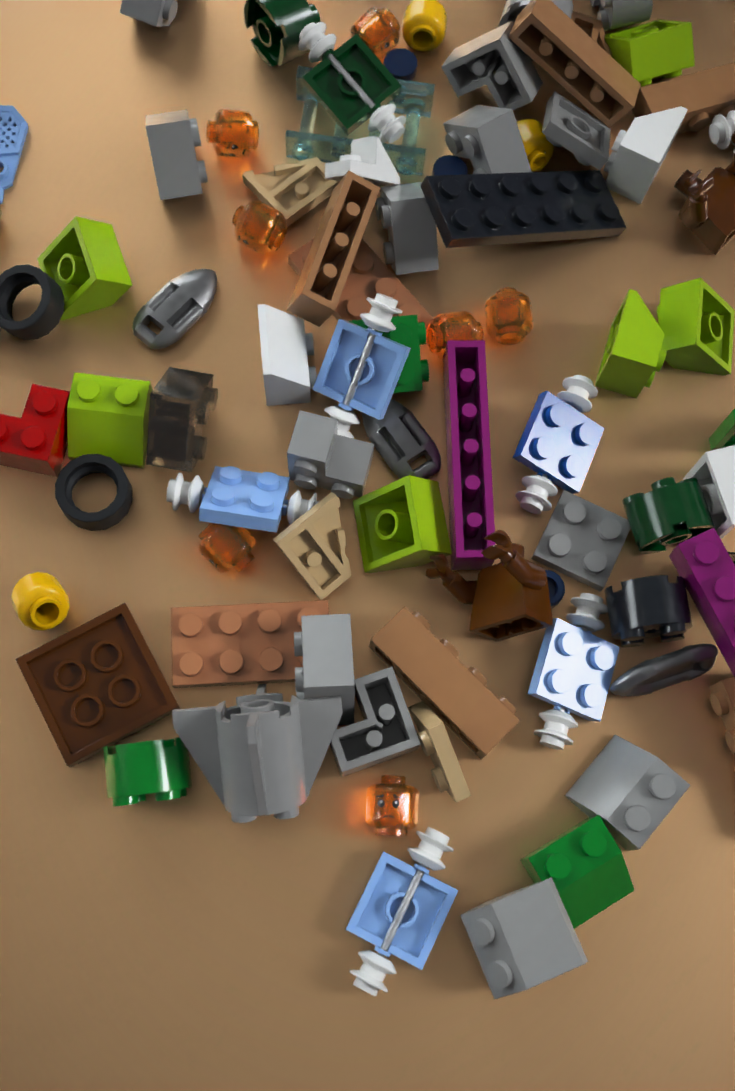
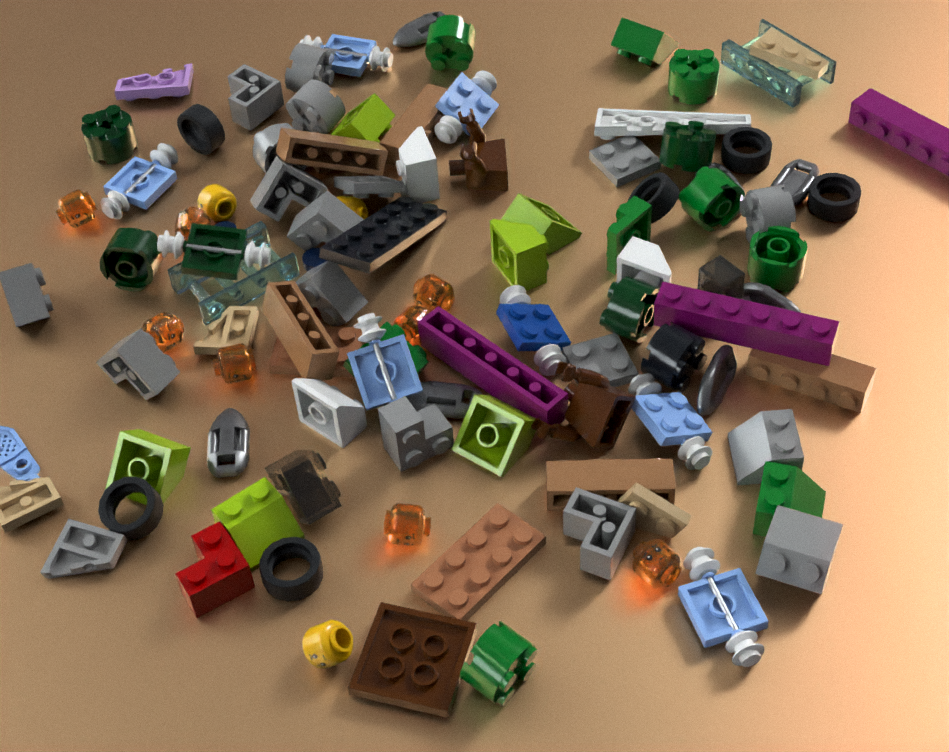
camera: 35 degrees left, 25 degrees down
light blue plate [166,466,319,533] -> none
light grey brick [172,684,343,823] -> none
tan wing [273,492,351,600] -> none
light grey brick [294,614,355,725] -> none
white slope [325,136,400,187] -> none

